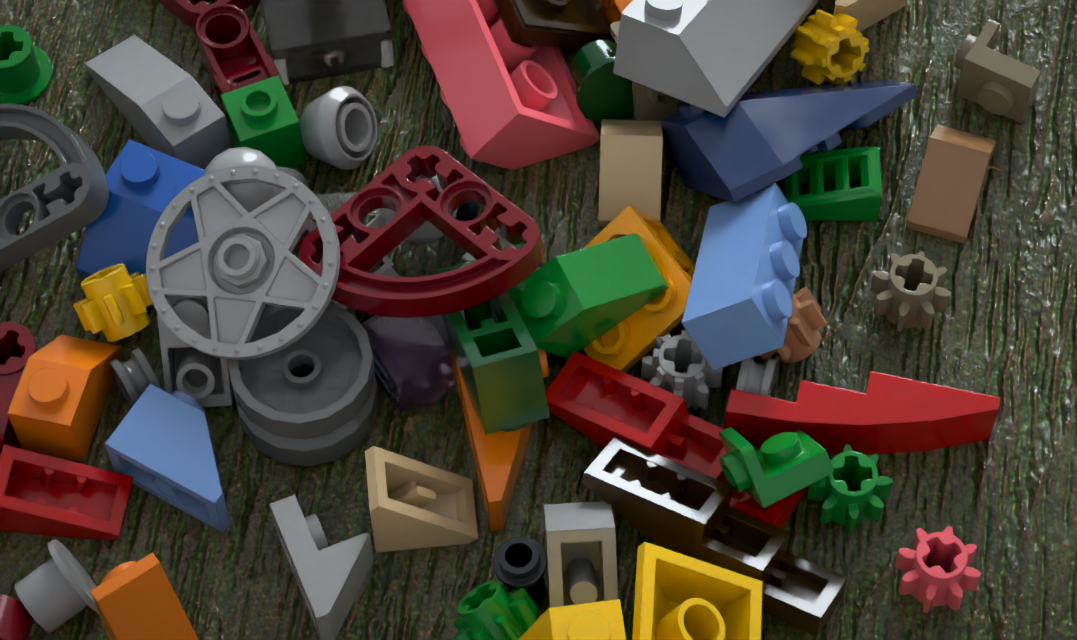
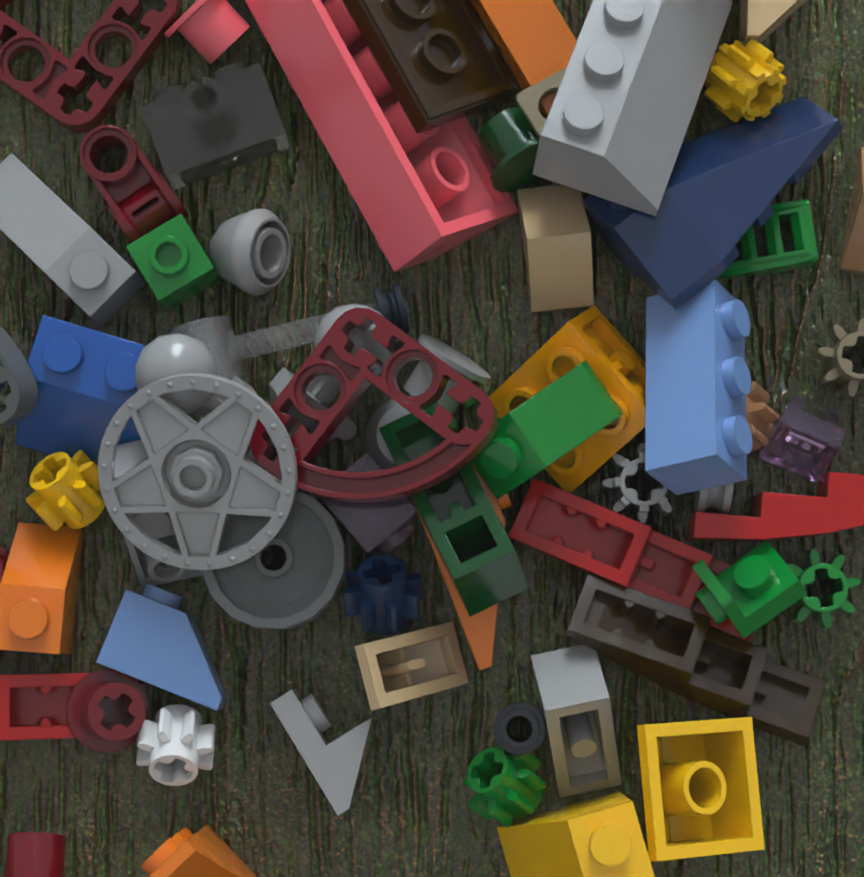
camera: 10 degrees left, 25 degrees up
light grey piece [14,539,99,633] -> none
dark grey bush [109,348,162,408] -> none
none -> dark red piece [66,669,150,752]
none -> white gear [136,704,216,786]
none -> dark blue gear [343,555,423,635]
none -> clear purple tile [759,396,846,483]

